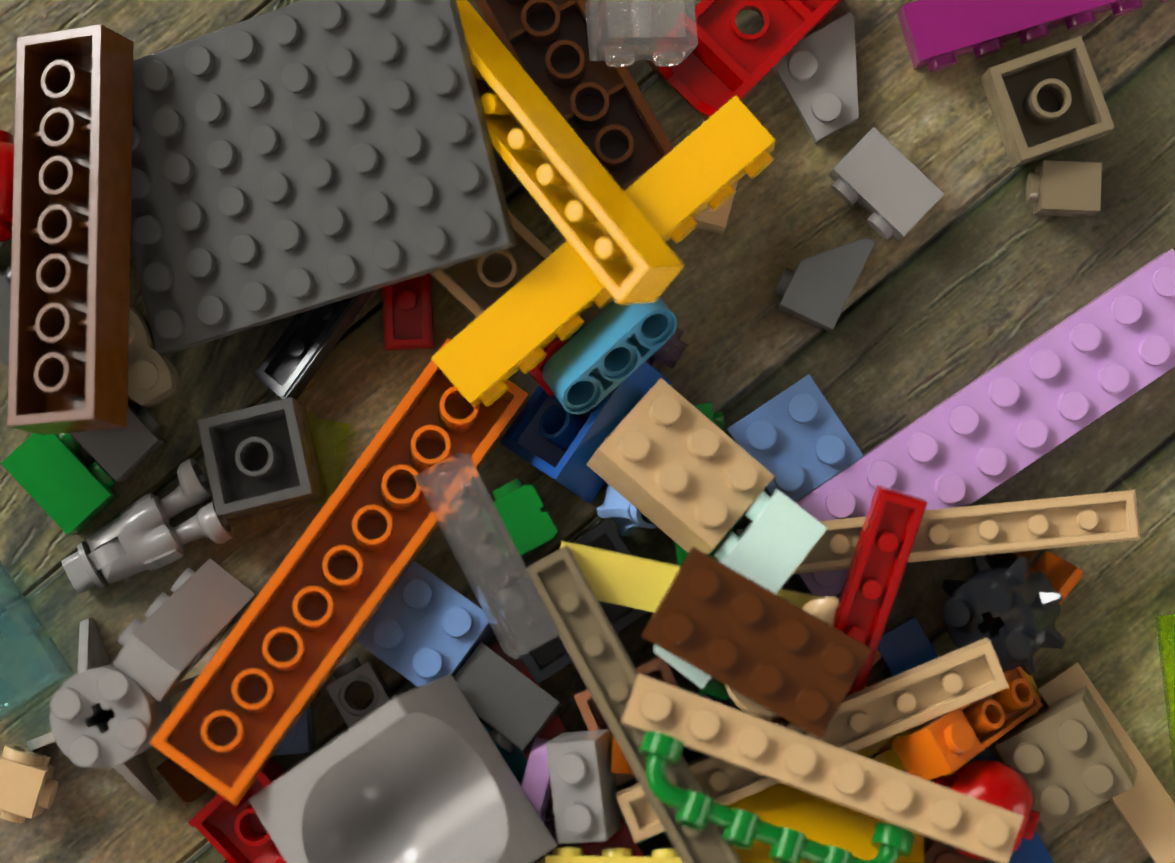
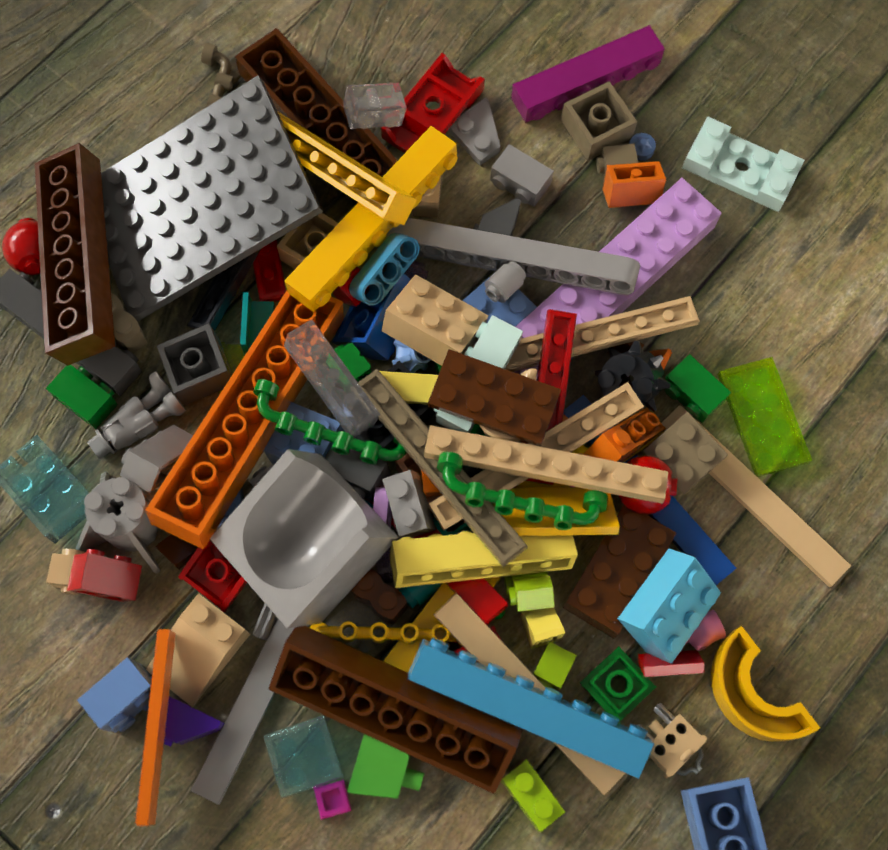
camera: 15 degrees left, 15 degrees down
none -> red brick [67,549,142,602]
none -> teal panel [240,292,275,356]
none -> green bar [253,379,407,465]
none -> light grey beam [374,218,640,295]
none -> light grey brick [485,261,526,303]
none -> orange brick [603,161,666,208]
none -> medium blue tile [629,133,656,161]
none -> green brick [664,354,731,423]

